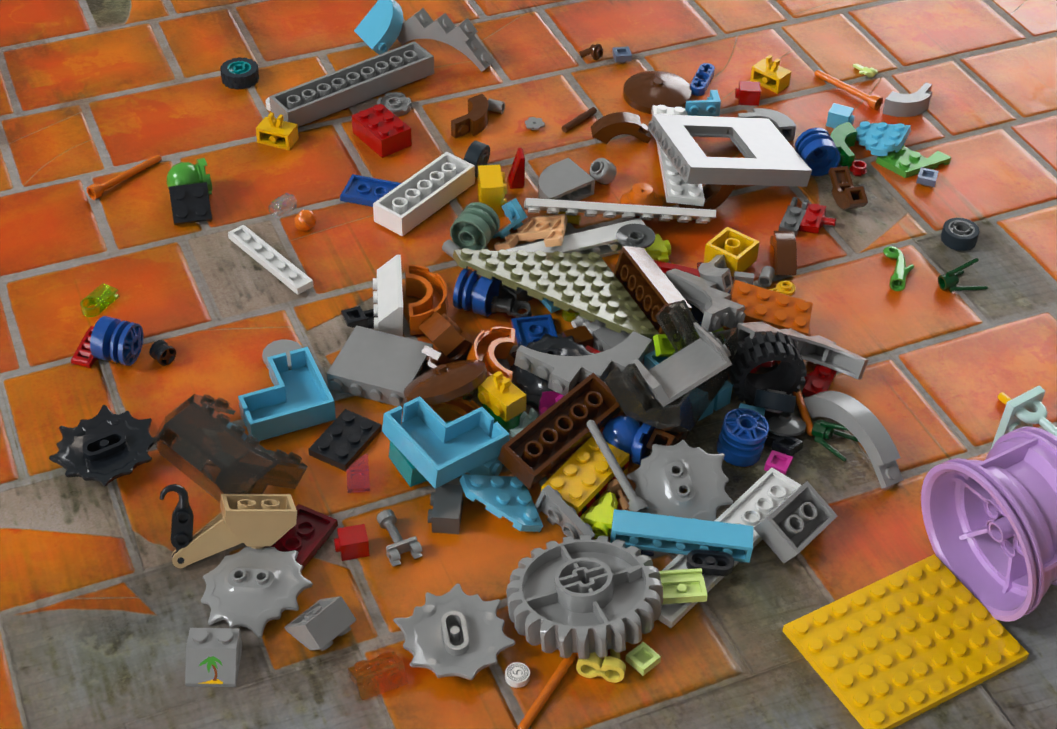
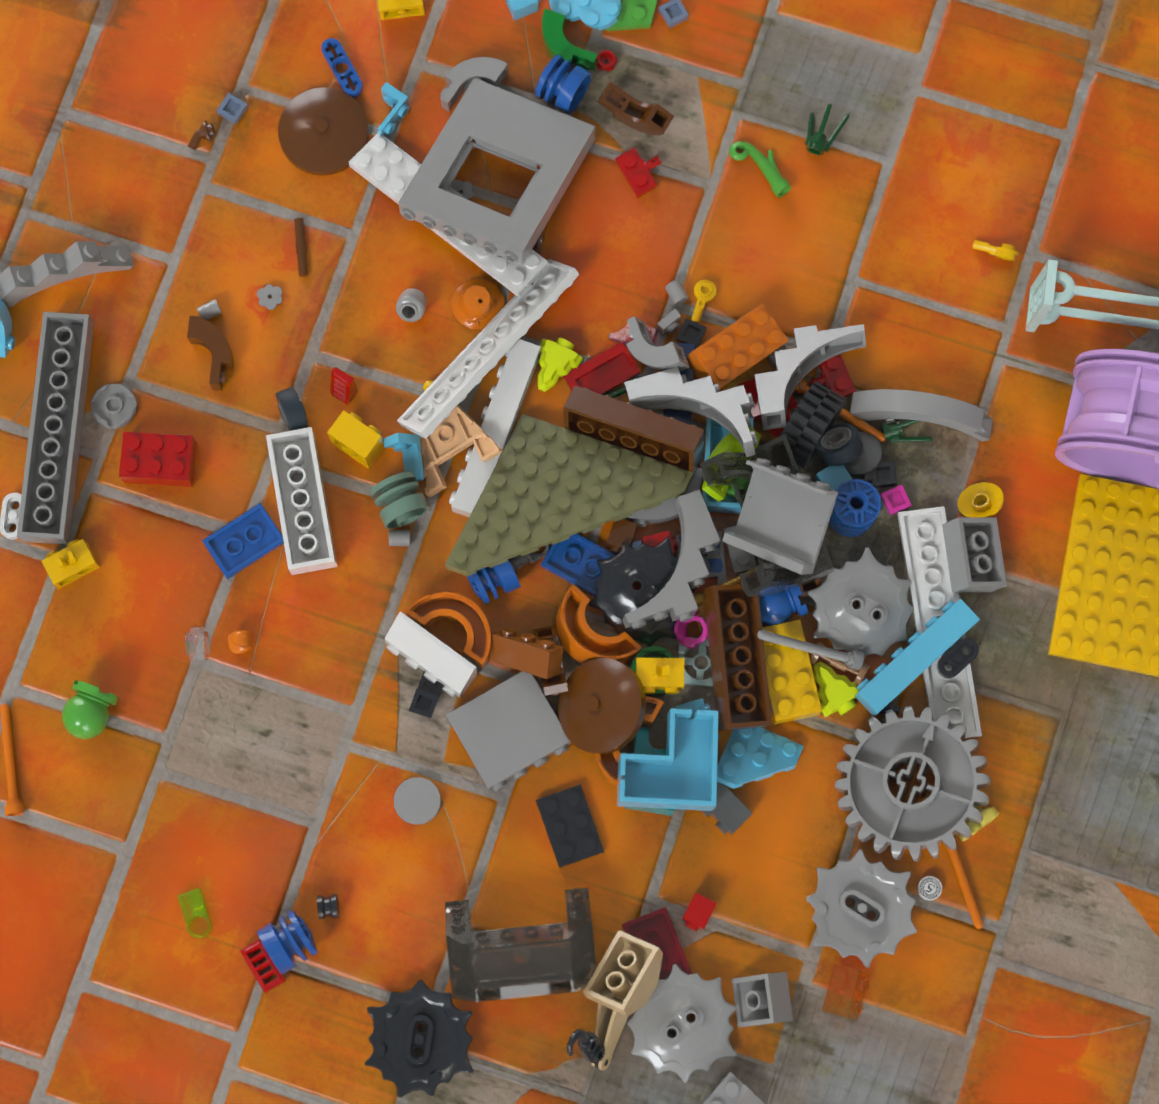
camera: 45 degrees left, 35 degrees up
black plate [169,182,212,225] -> none
white plate [228,225,314,295] -> none
medium azure piece [238,347,336,443] -> none
clear pink slope [346,454,370,493] -> none
light grey bar [376,509,423,566] -> none
light grey wing [535,485,595,540] -> none
light grey brick [538,158,595,201] -> none
reddish brown arch [591,112,652,144] -> none
dark grey dish [616,224,655,248] -> none
yellowish green plate [625,642,661,676] -> none
yellowish green plate [659,568,708,604] -> none
yellow brick [704,227,760,277] -> none
red brick [735,81,761,106] -> none
reddish brown arch [770,231,797,275] -> none
dark grey hinge [778,197,809,237] -> none
black wheel [941,217,980,251] -> none
none -> yellow dish [957,482,1004,518]

